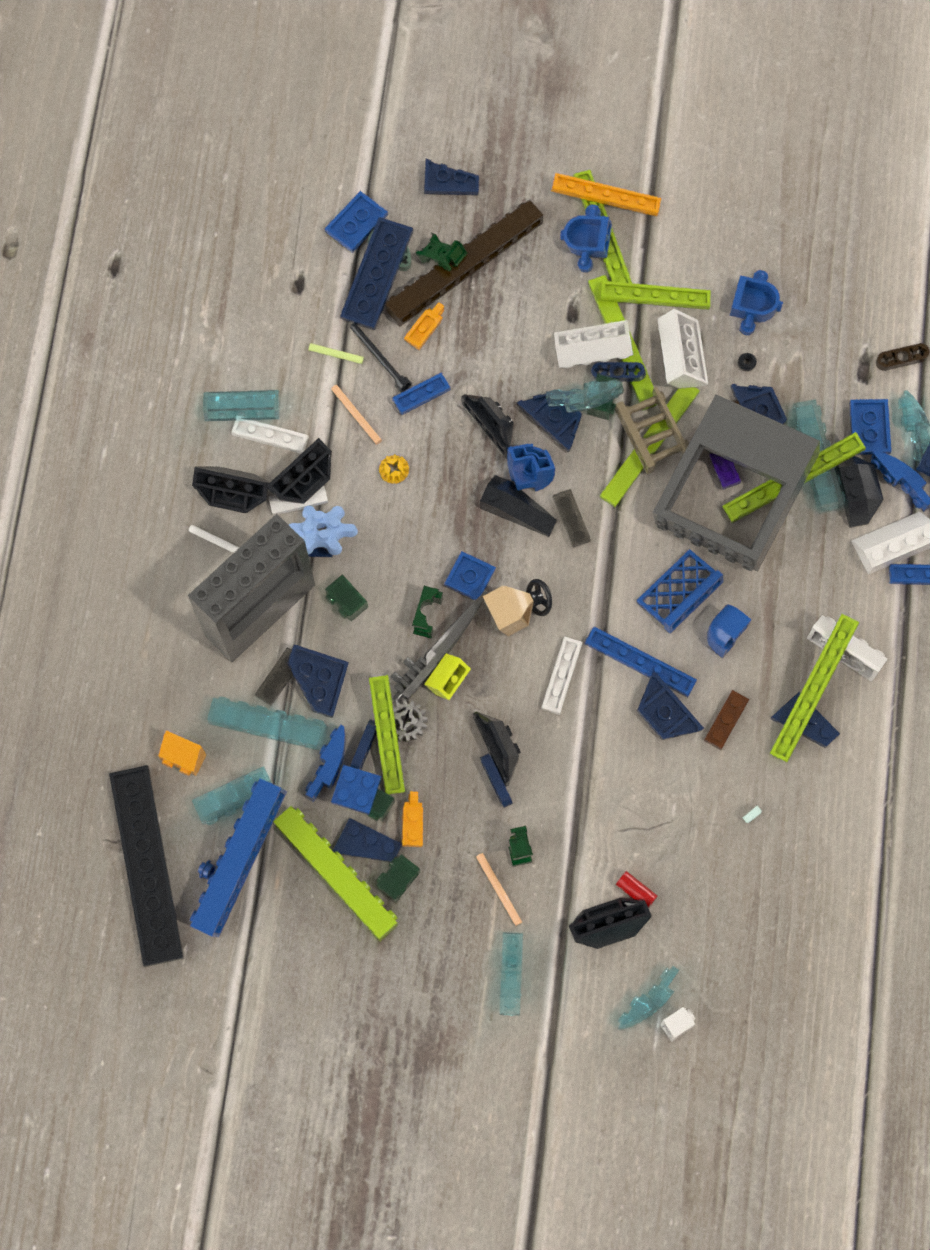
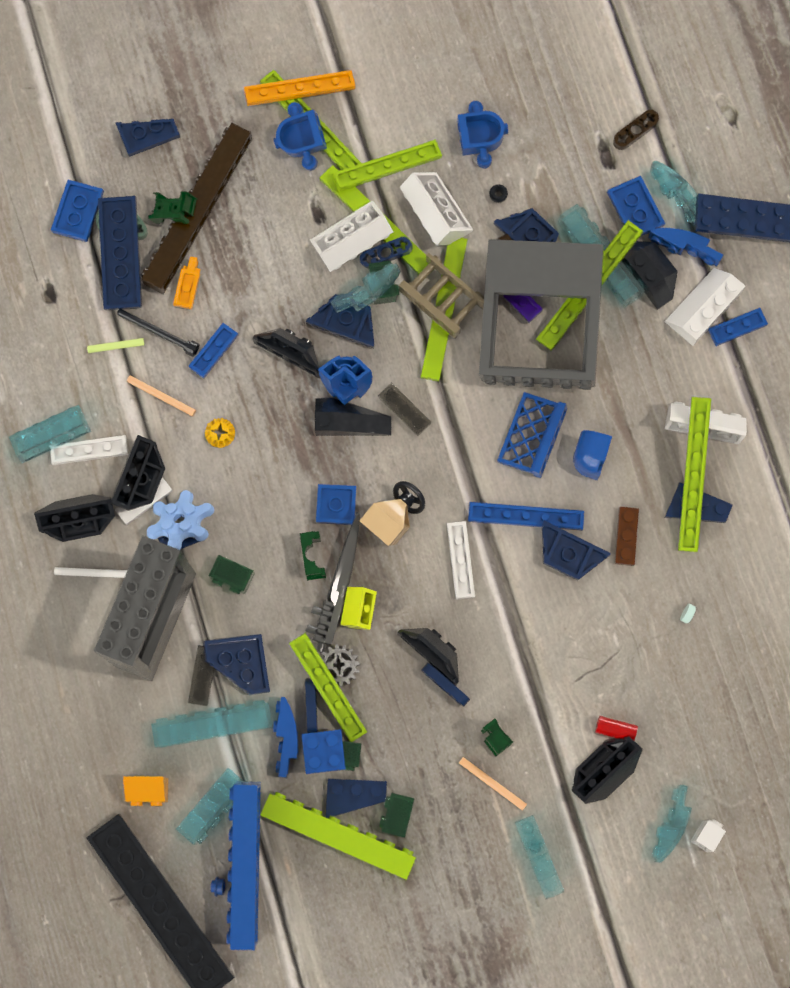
camera: 25 degrees left, 5 degrees up
light orange hinge [402,791,423,847] -> none

